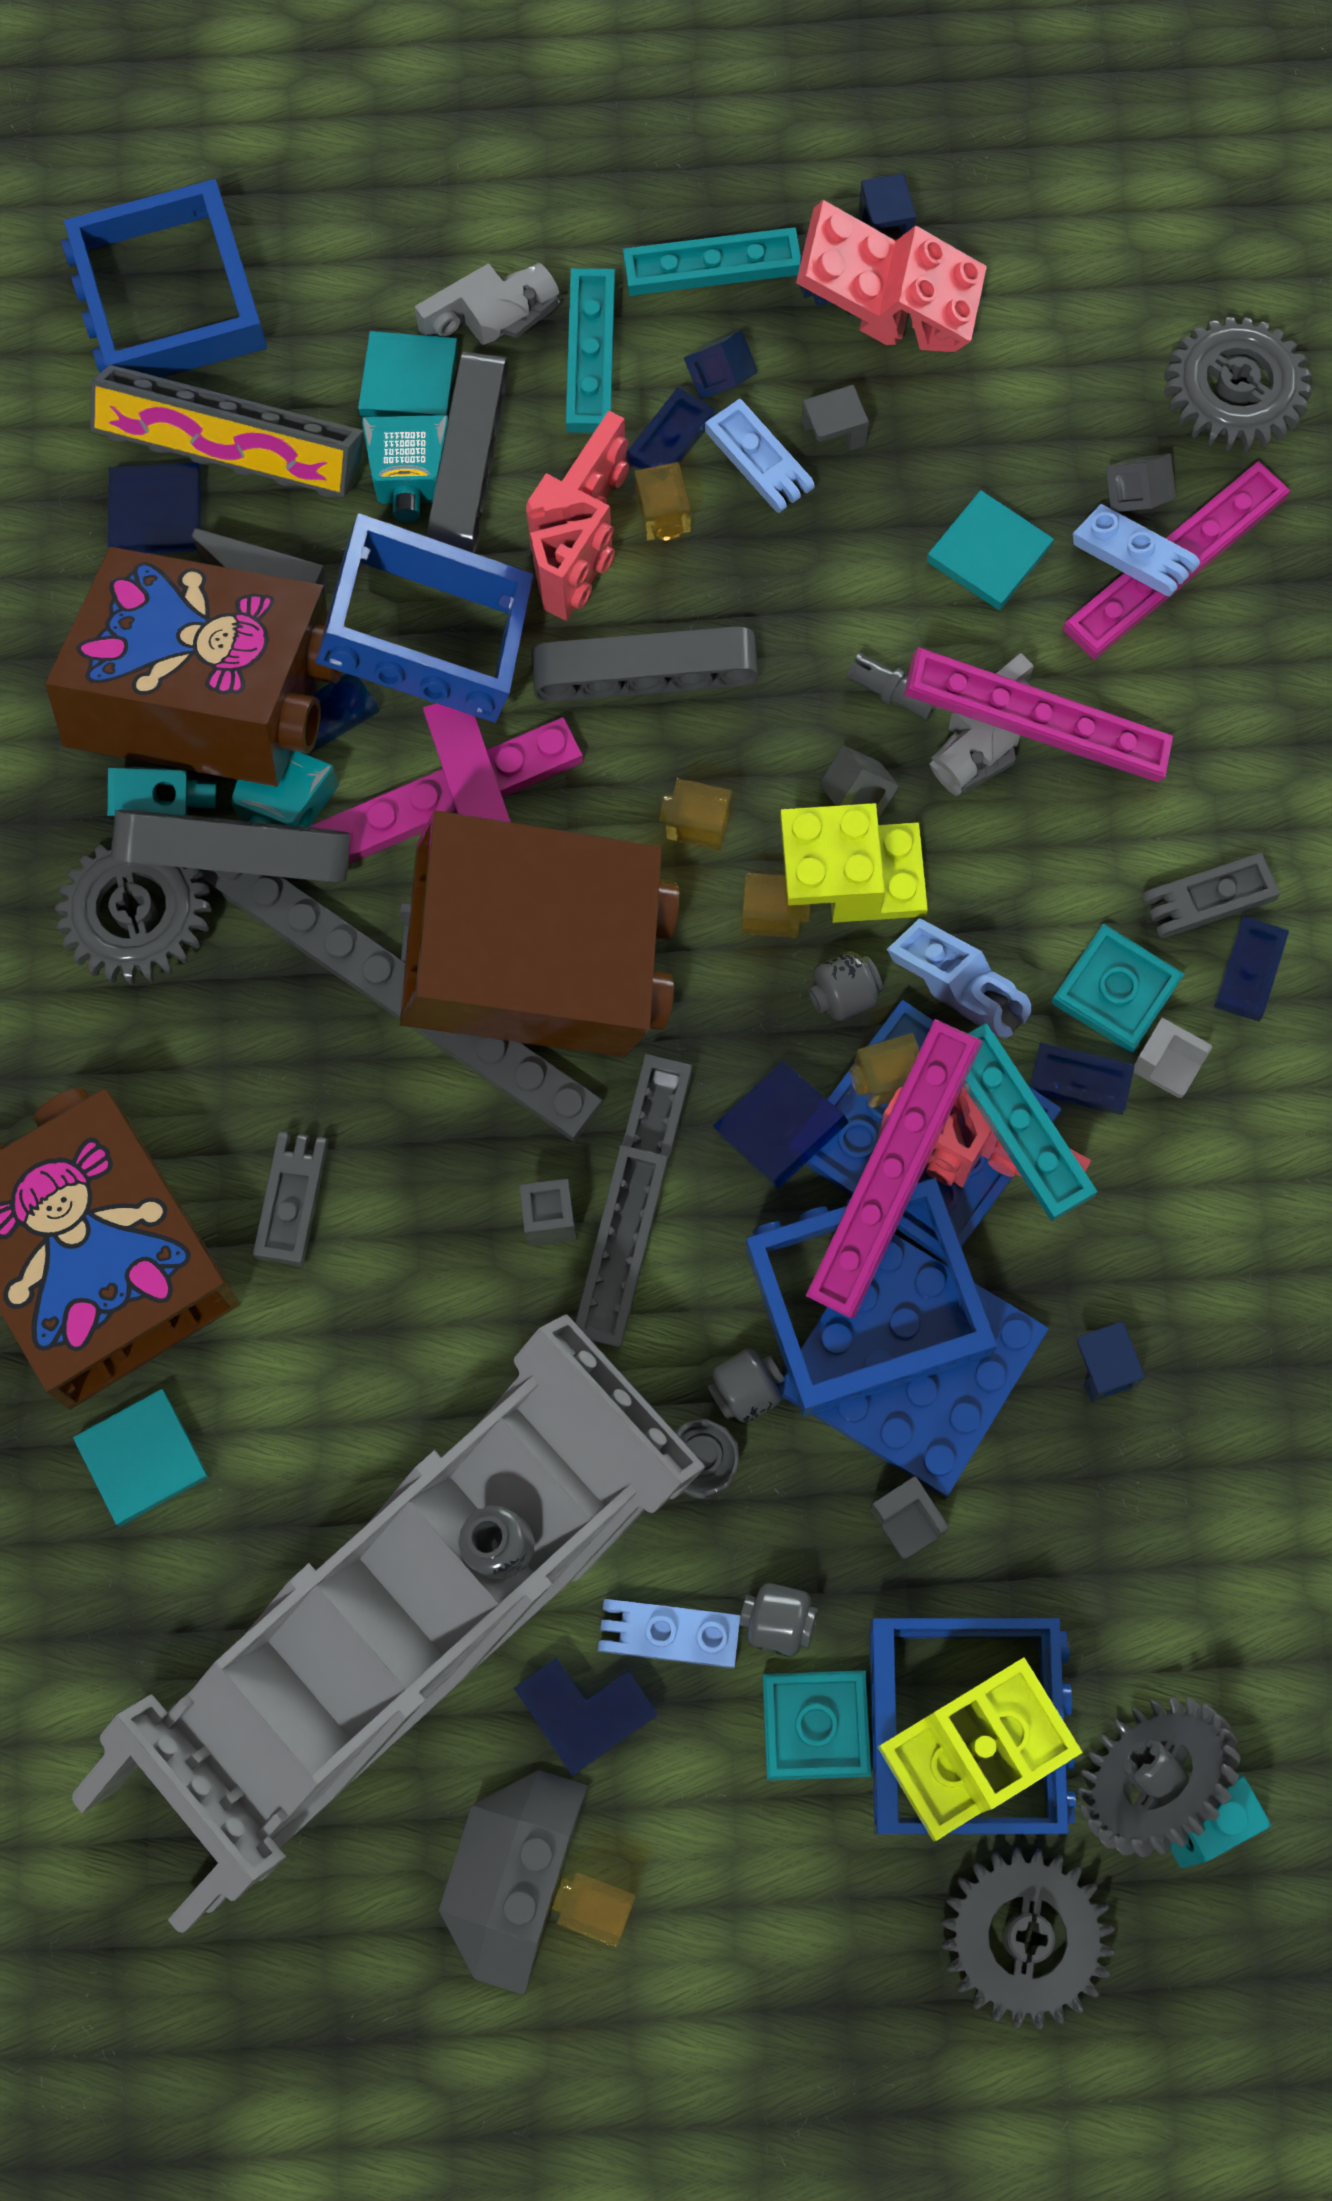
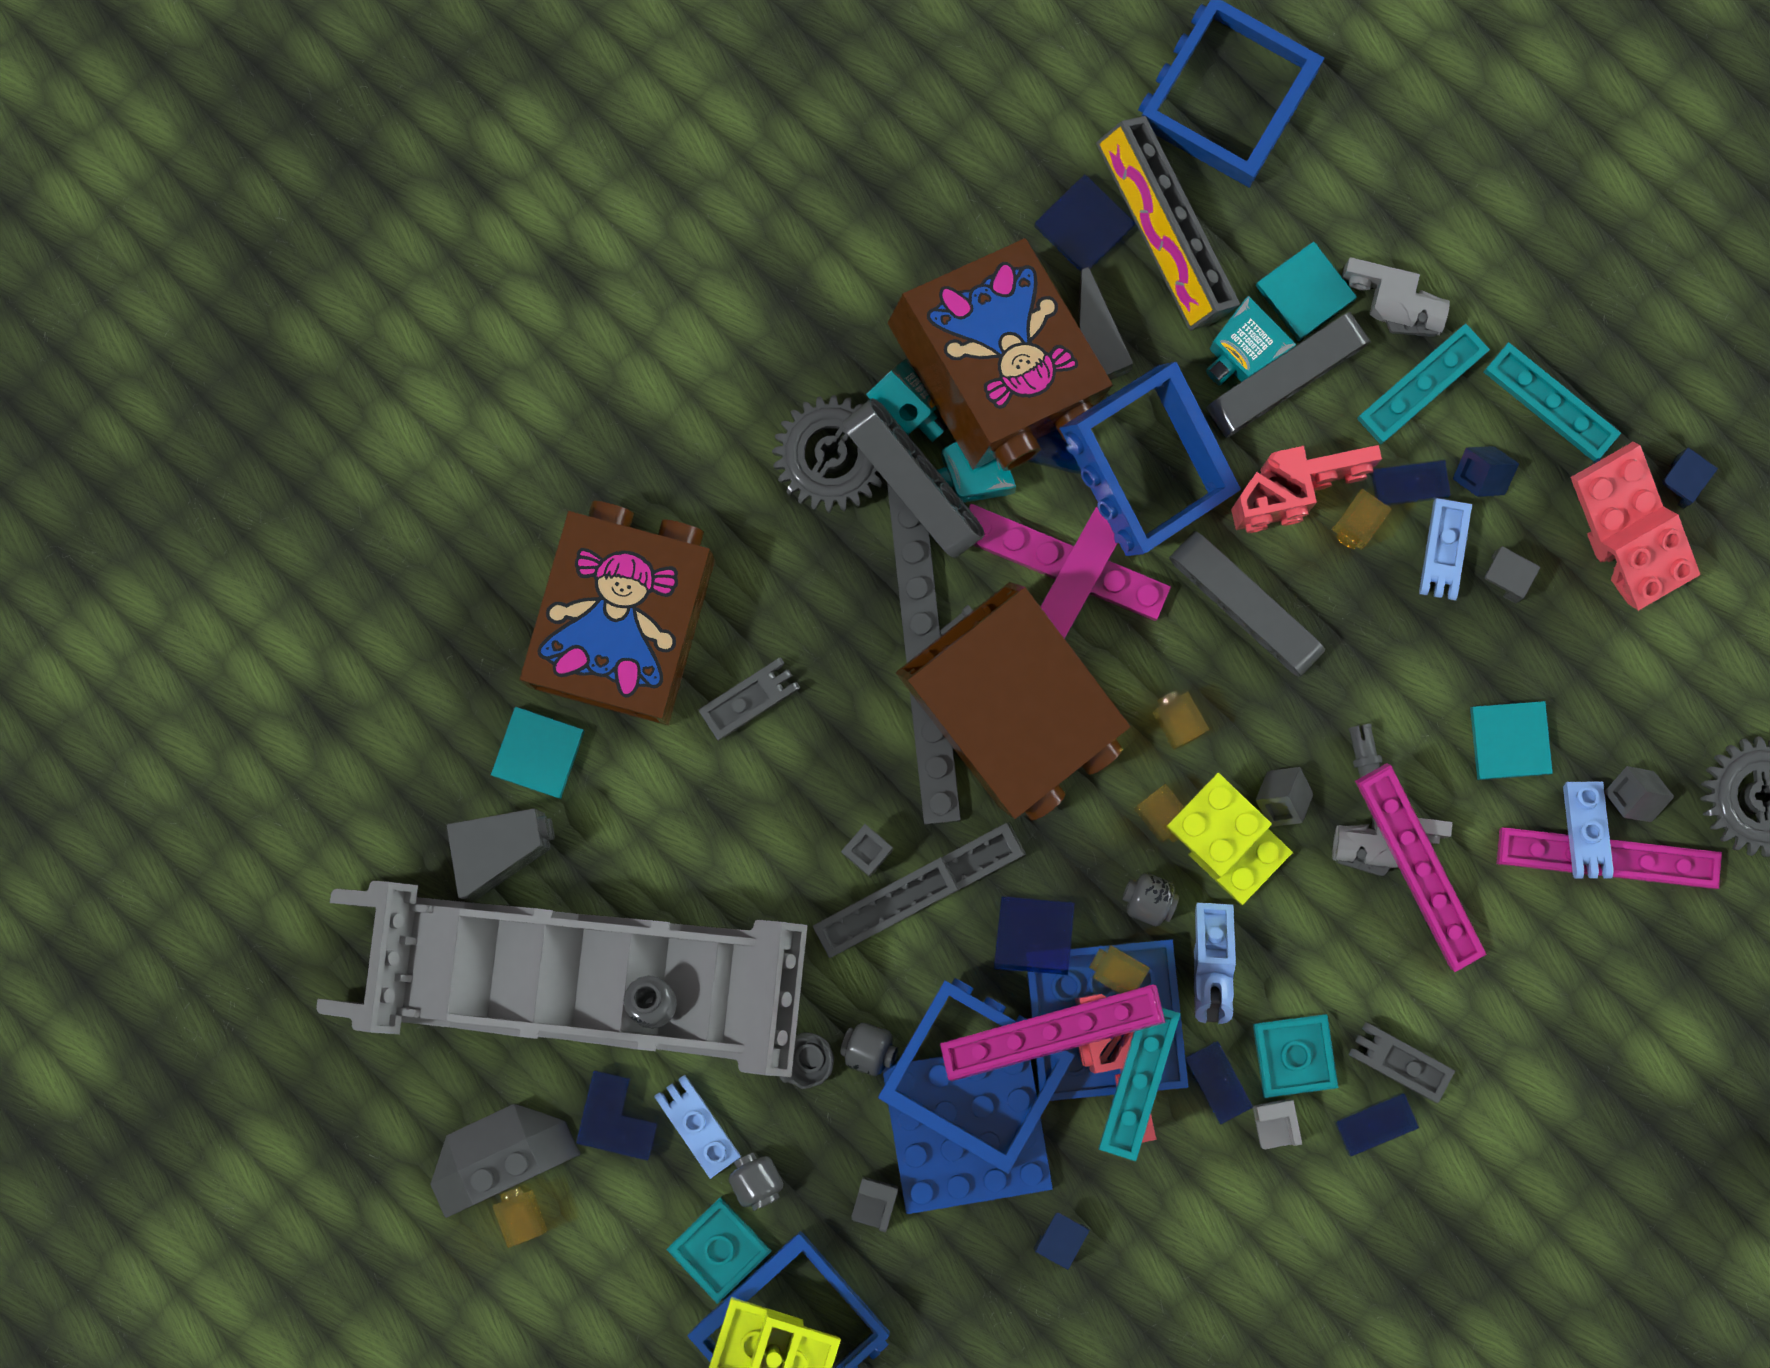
camera: 50 degrees right, 10 degrees up
none -> dark grey slope [446,808,555,901]

